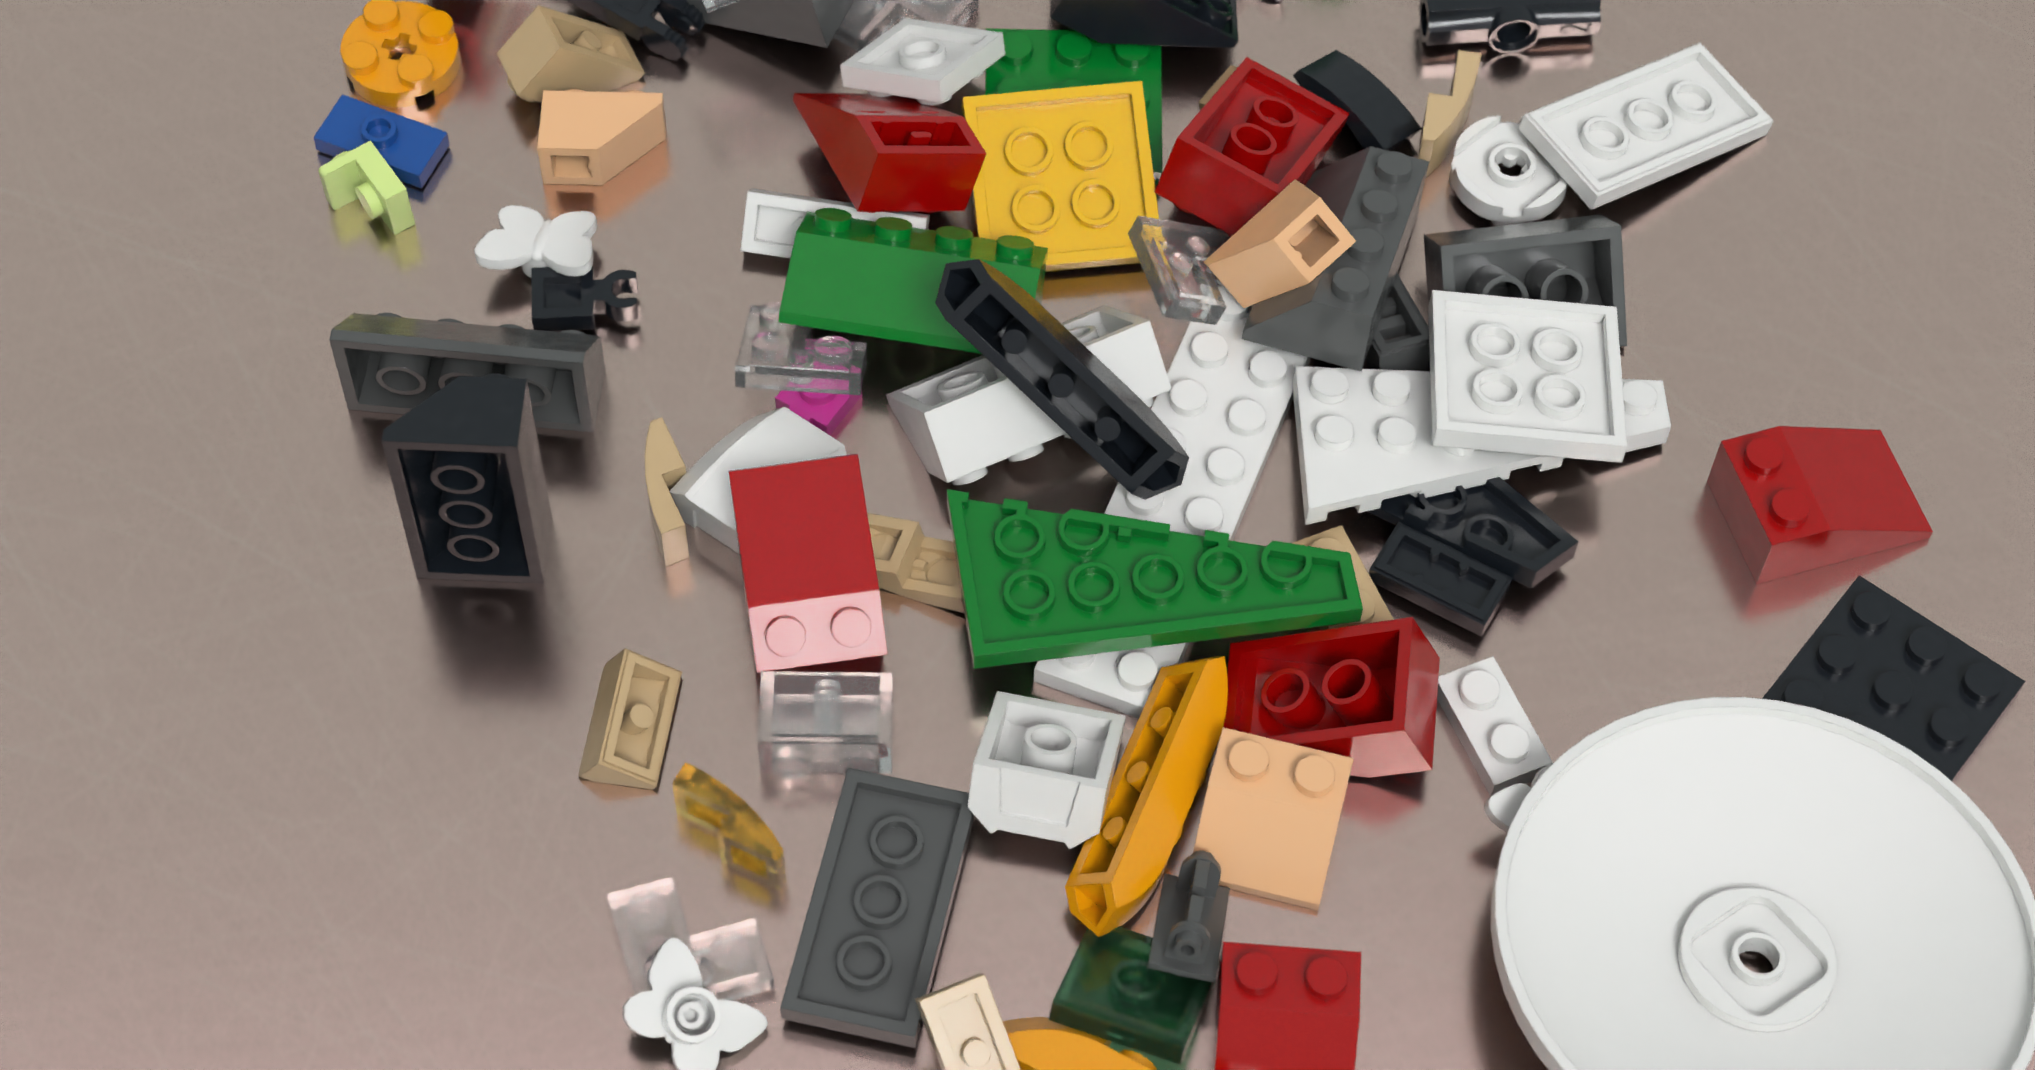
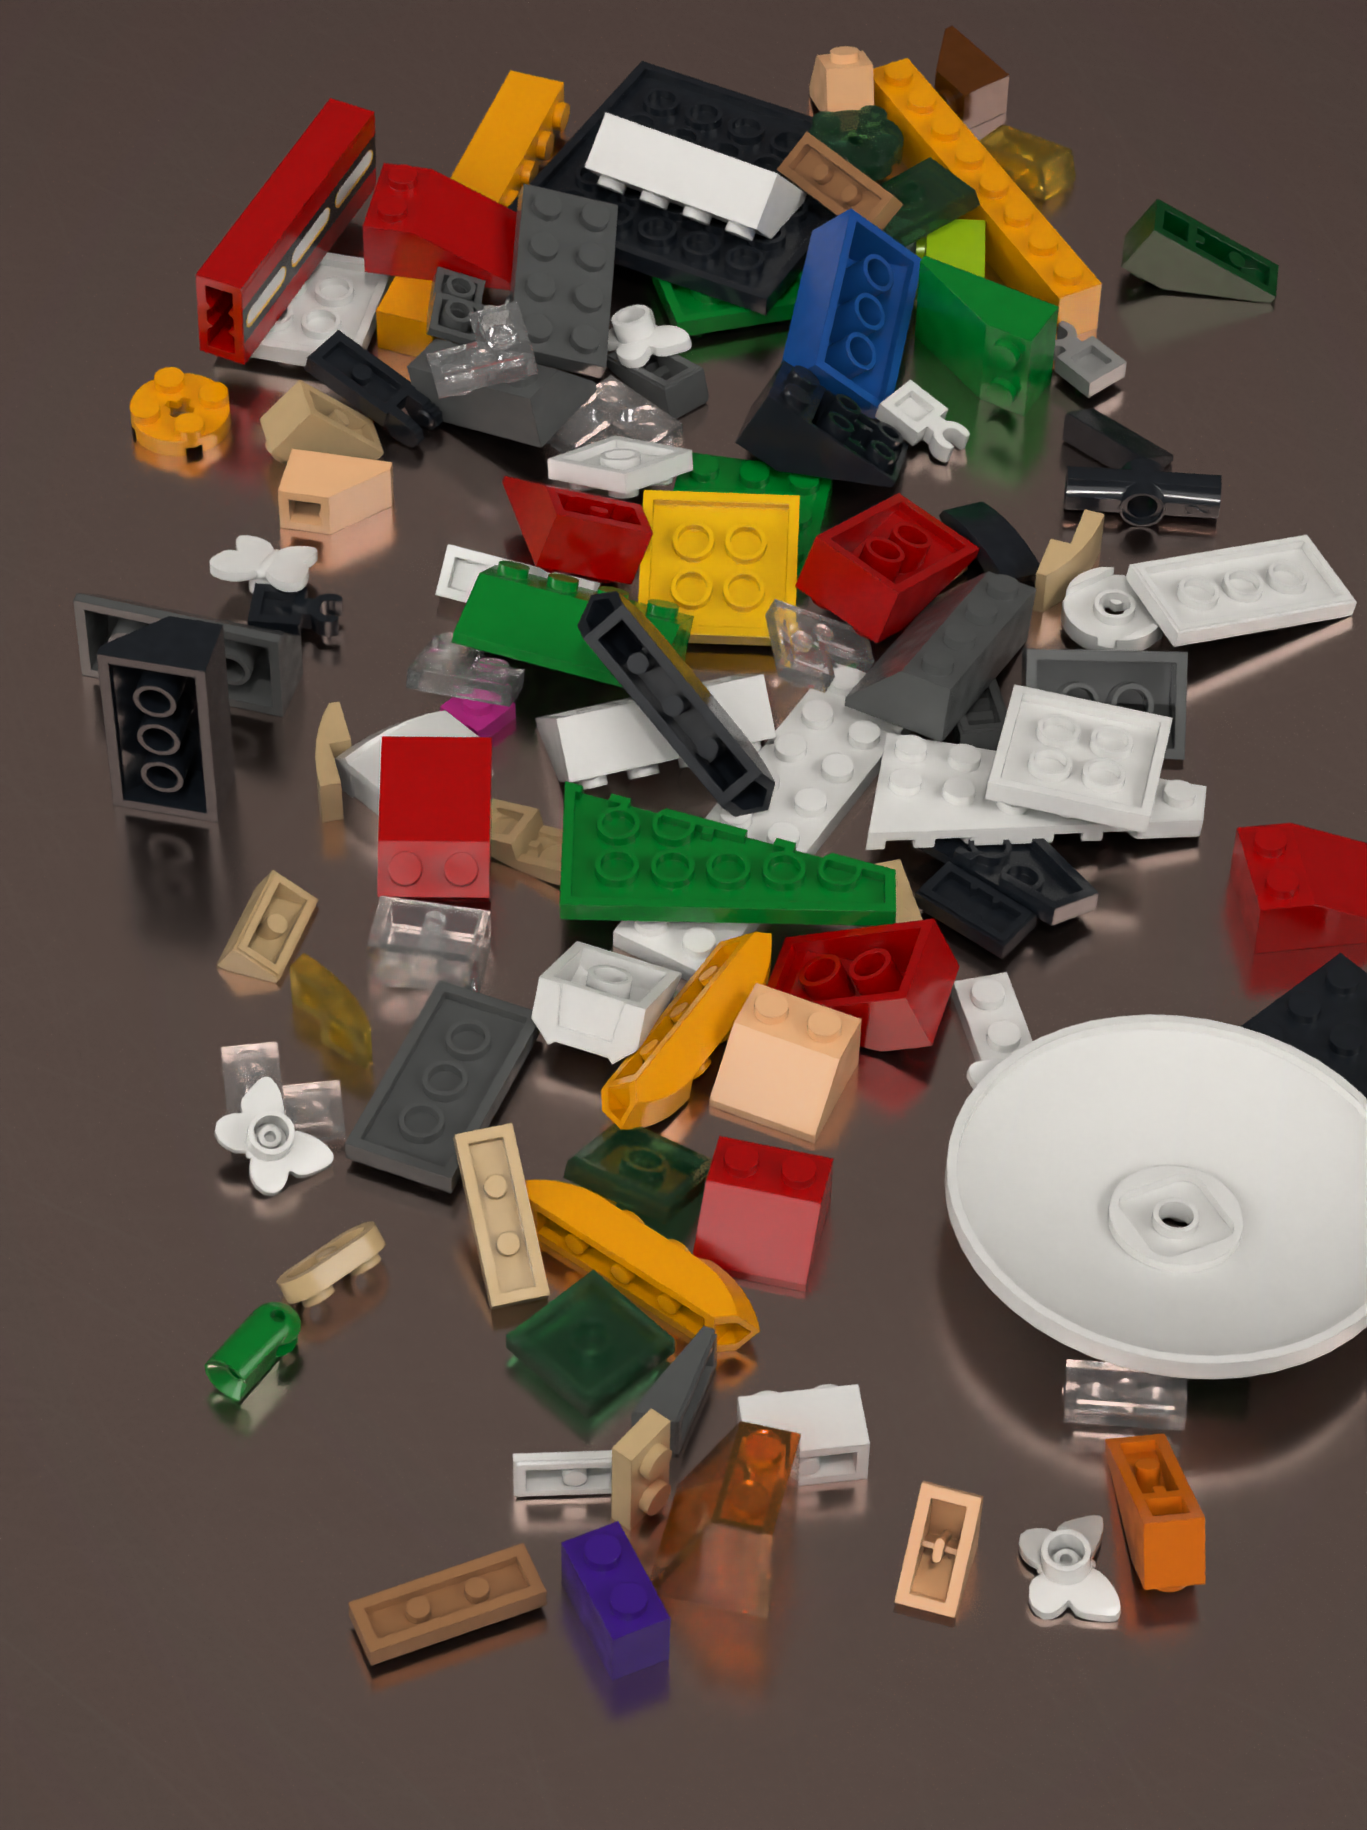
camera: 10 degrees right, 10 degrees down
blue plate [313,94,450,189] -> none
yellowish green bracket [318,140,415,235] -> none
dark grey hinge [1147,851,1230,983] -> none
light nougat slope [1203,179,1356,308] -> none

